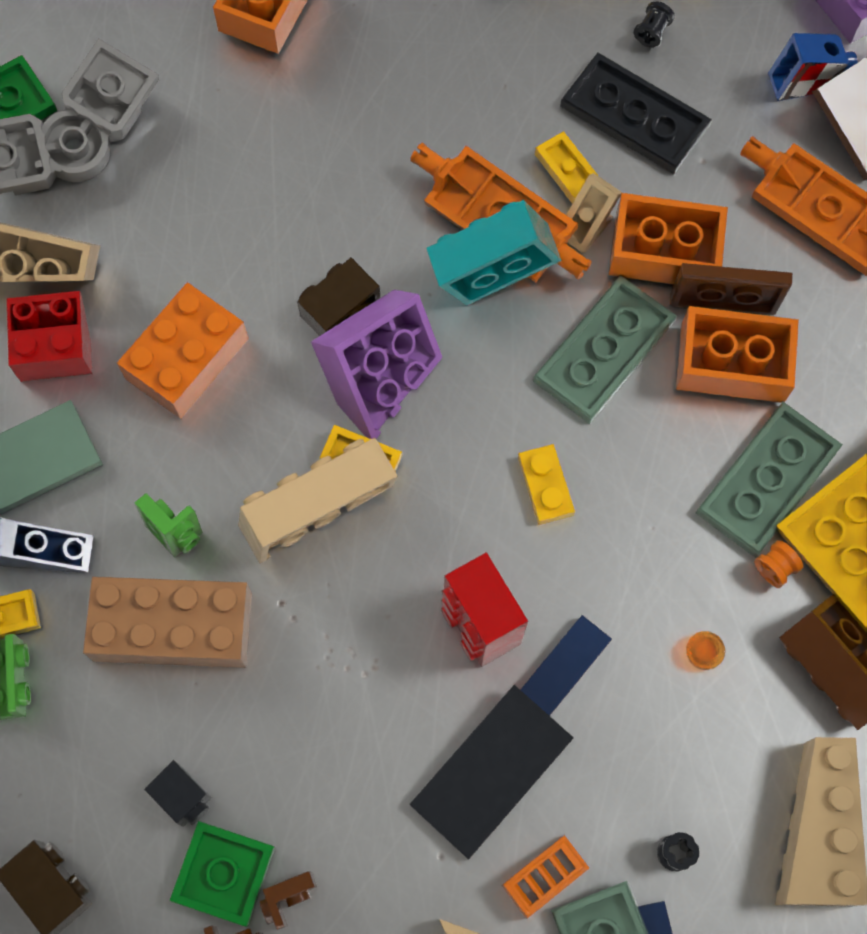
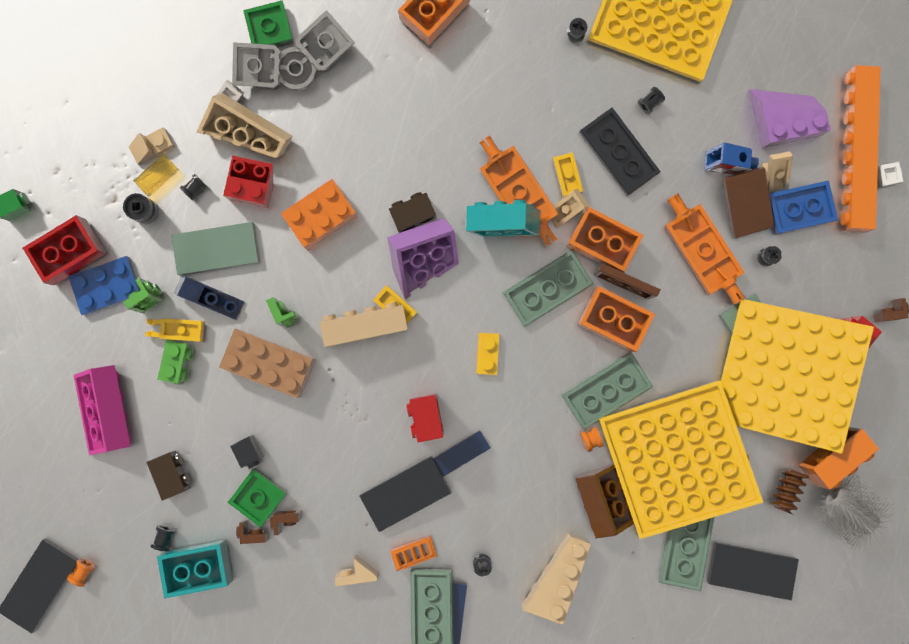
camera: 20 degrees right, 15 degrees up
clear orange plate [686,631,725,670] -> none

